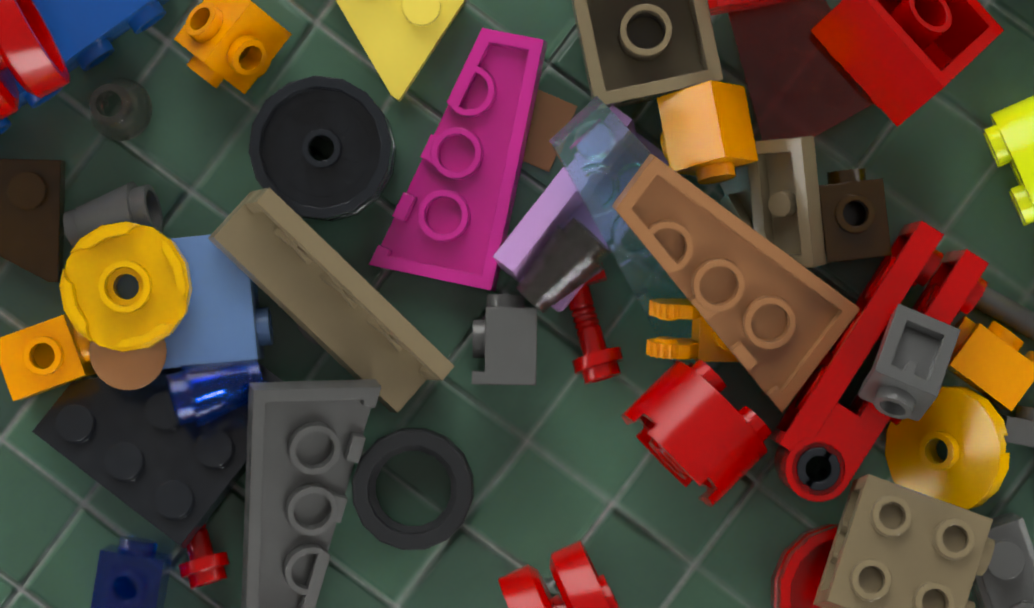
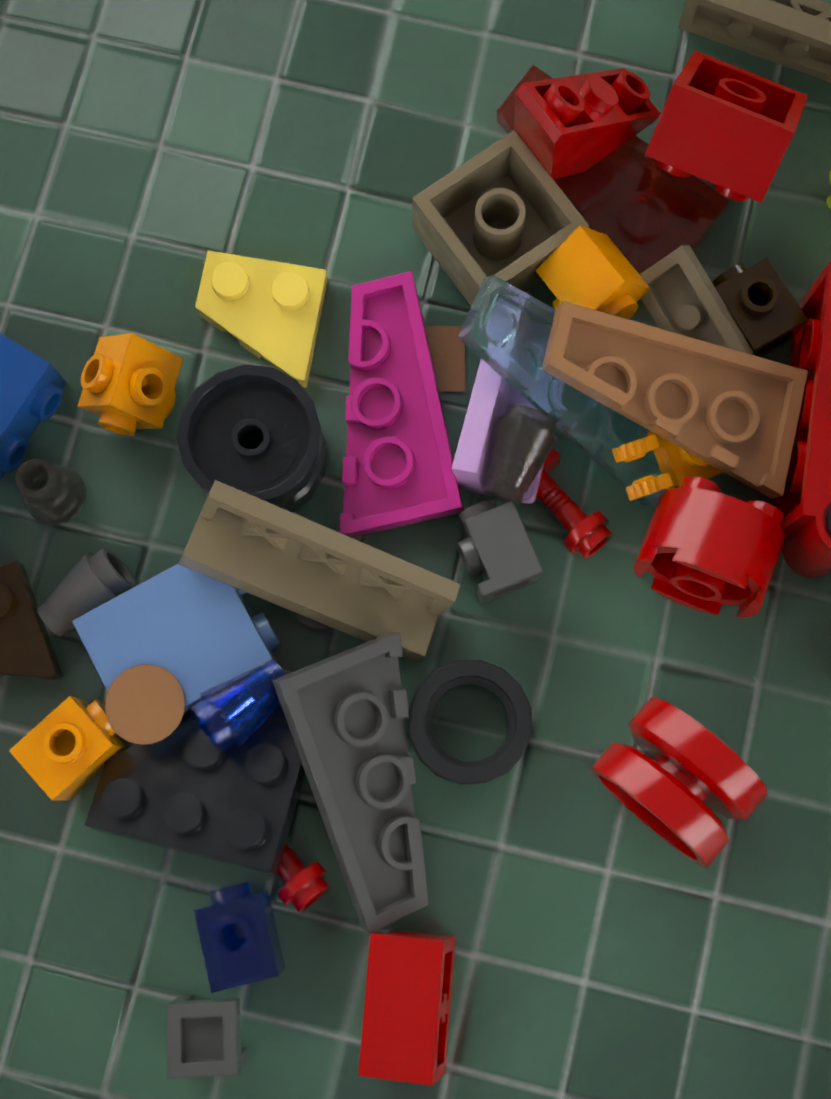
camera: 20 degrees left, 10 degrees down
yellow plate [59,221,193,352] -> none

